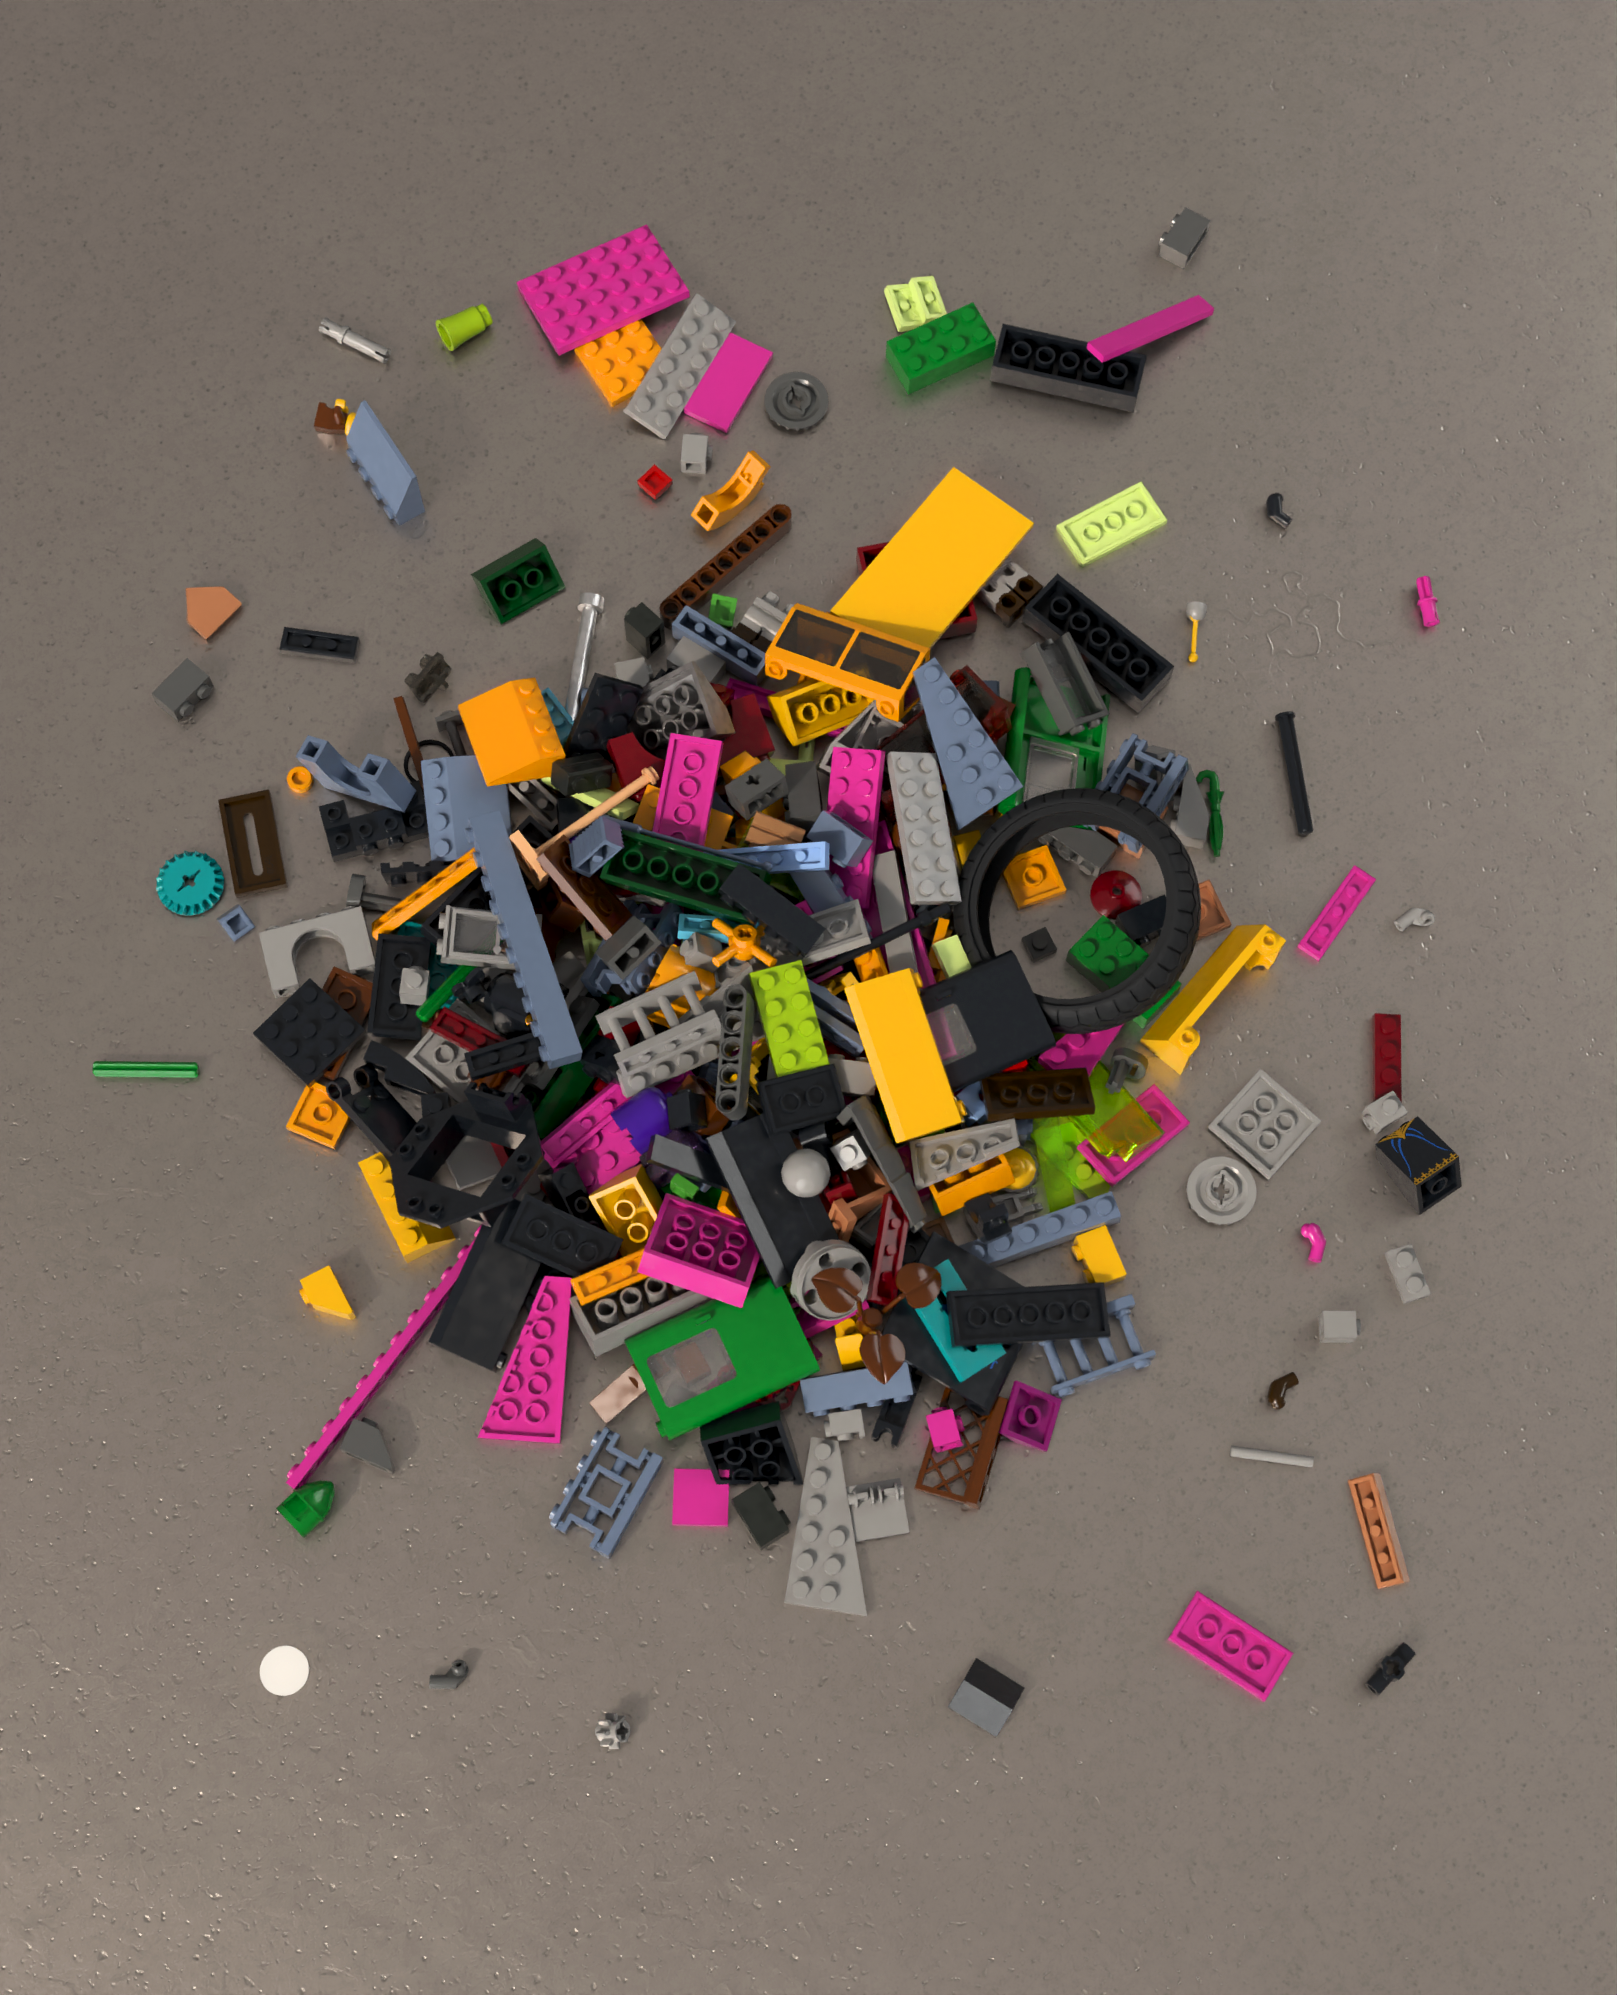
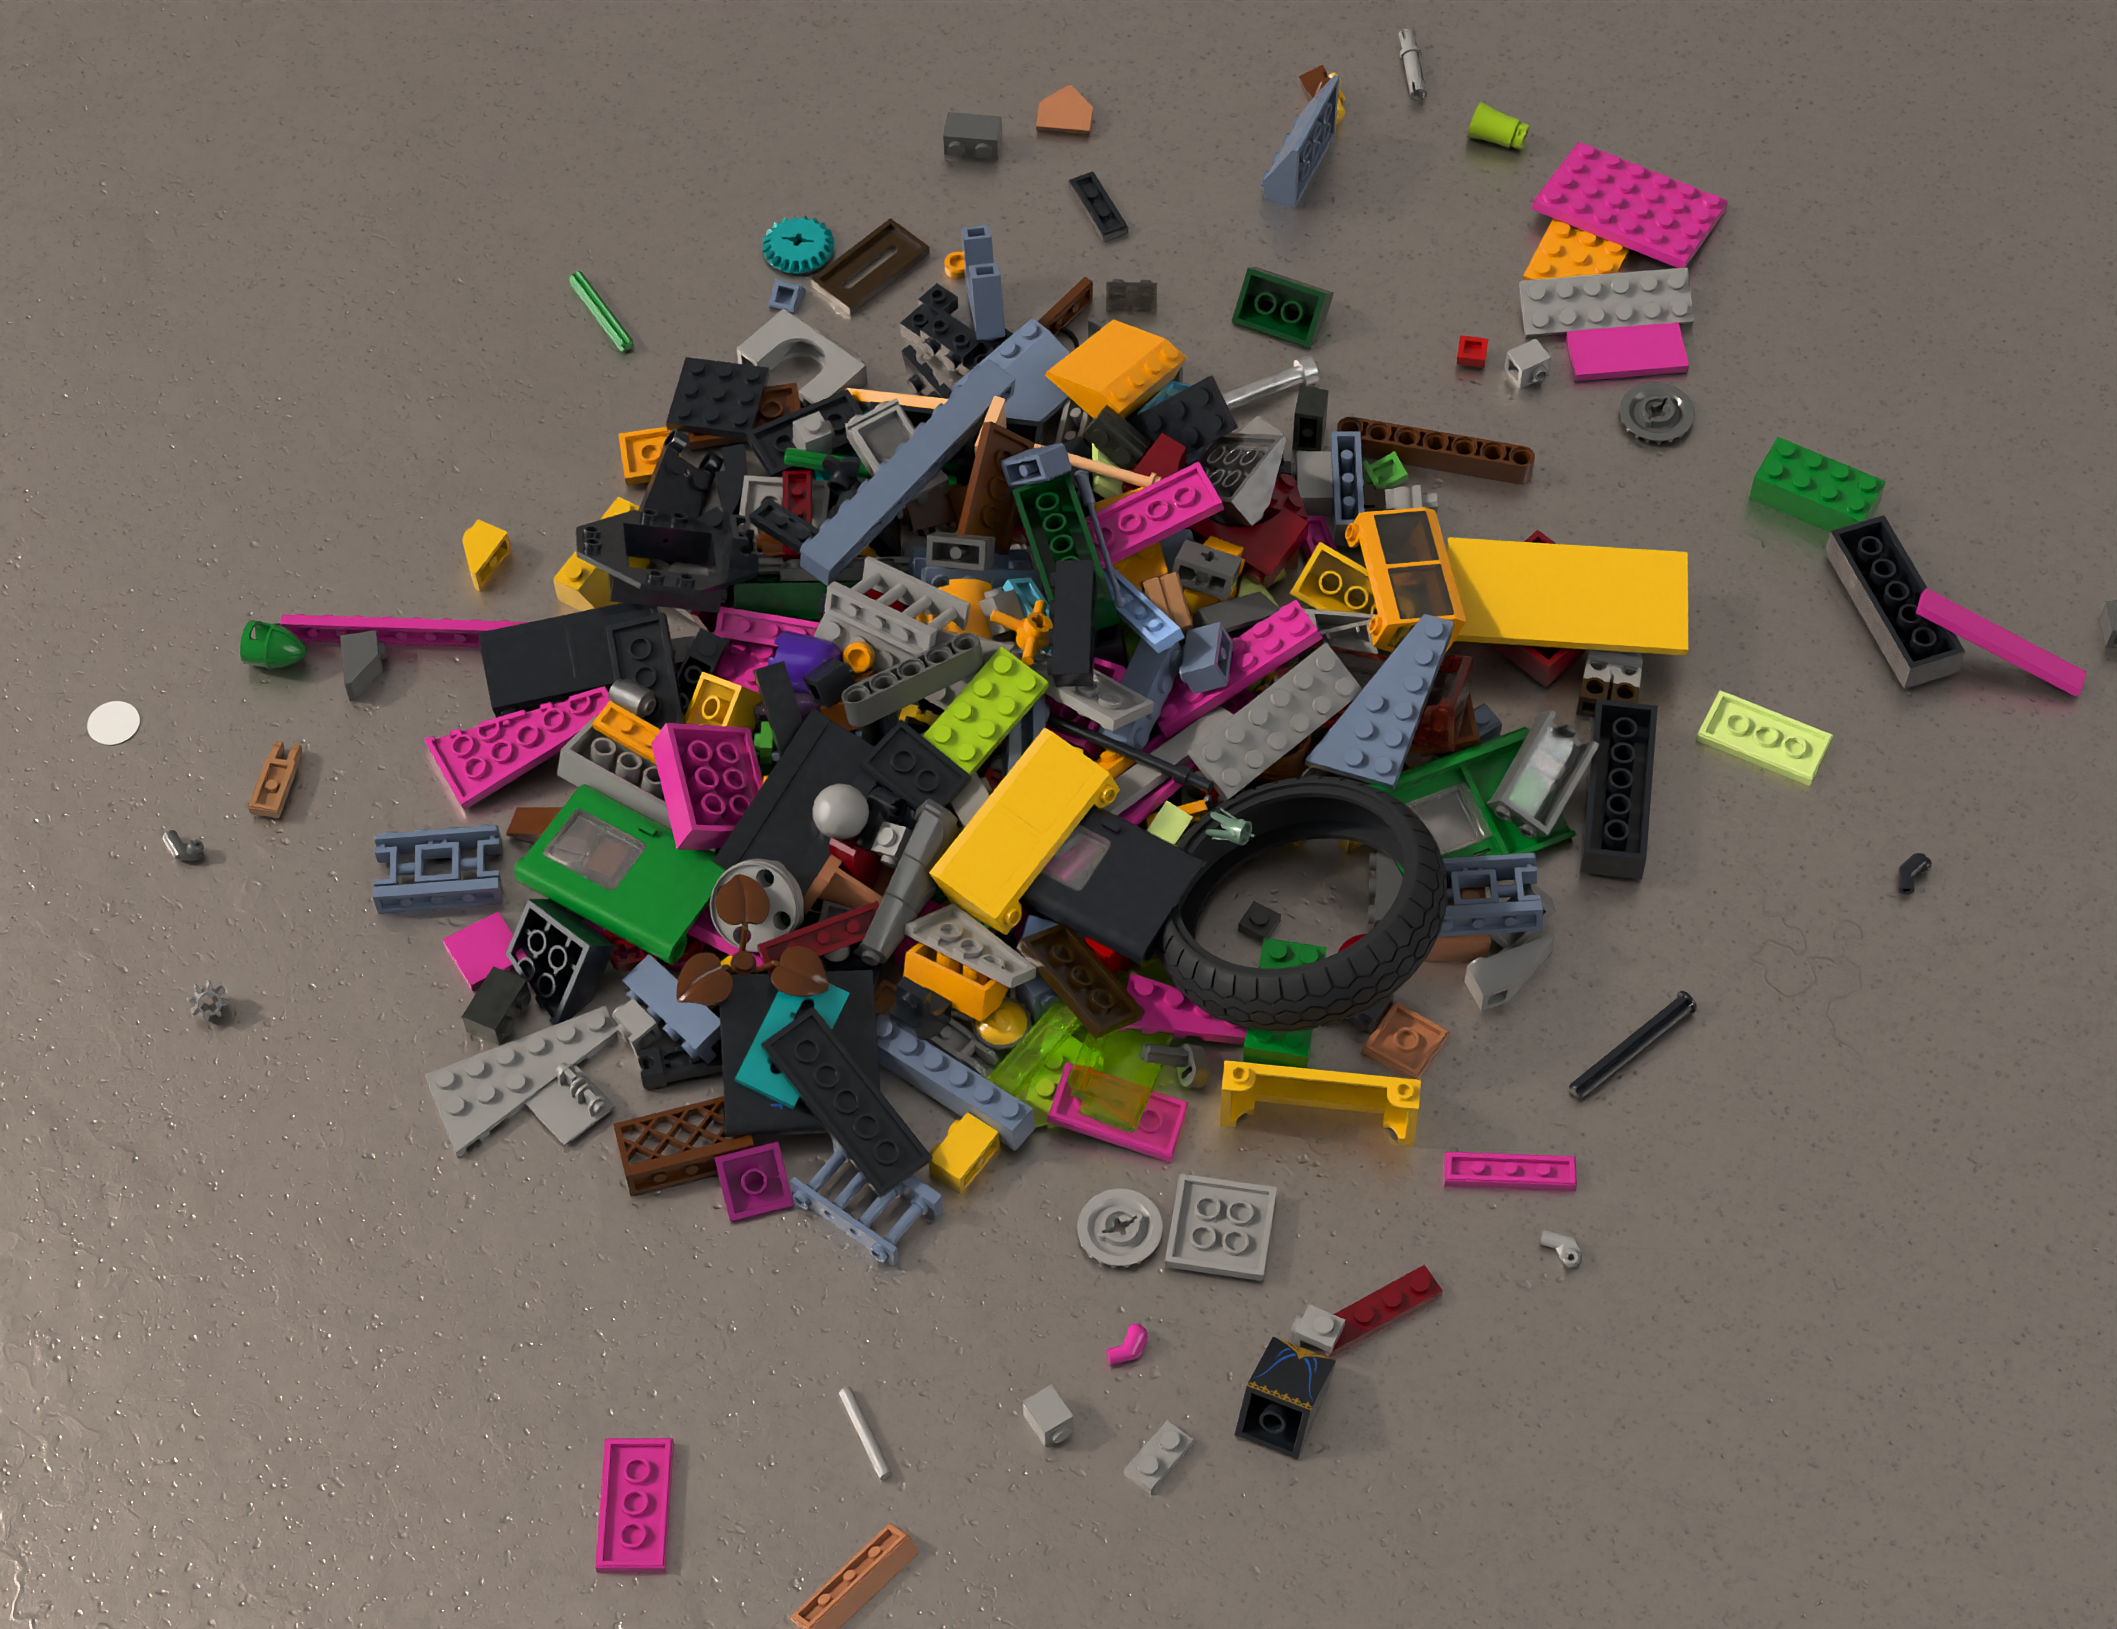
camera: 60 degrees right, 15 degrees down
dark grey piece [346,874,401,912] -> none
light orange arch [691,450,771,531] -> none
yellowish green slope [884,276,947,332] -> none
dark pink brick [926,1407,965,1453] -> none
slope [948,1658,1025,1737] -> none
light orange tile [1002,845,1066,911] -> none
hinge [1186,601,1207,662] -> none
green piece [1196,770,1224,857] -> none
dark brown arm [1267,1372,1299,1410] -> none
dark pink axle [1416,576,1440,627] -> none
none -> medium nougat hinge [248,741,303,818]
none -> flat silver brick [608,678,656,718]
none -> light orange tile [843,641,875,673]
none -> sand green piece [1205,807,1255,845]

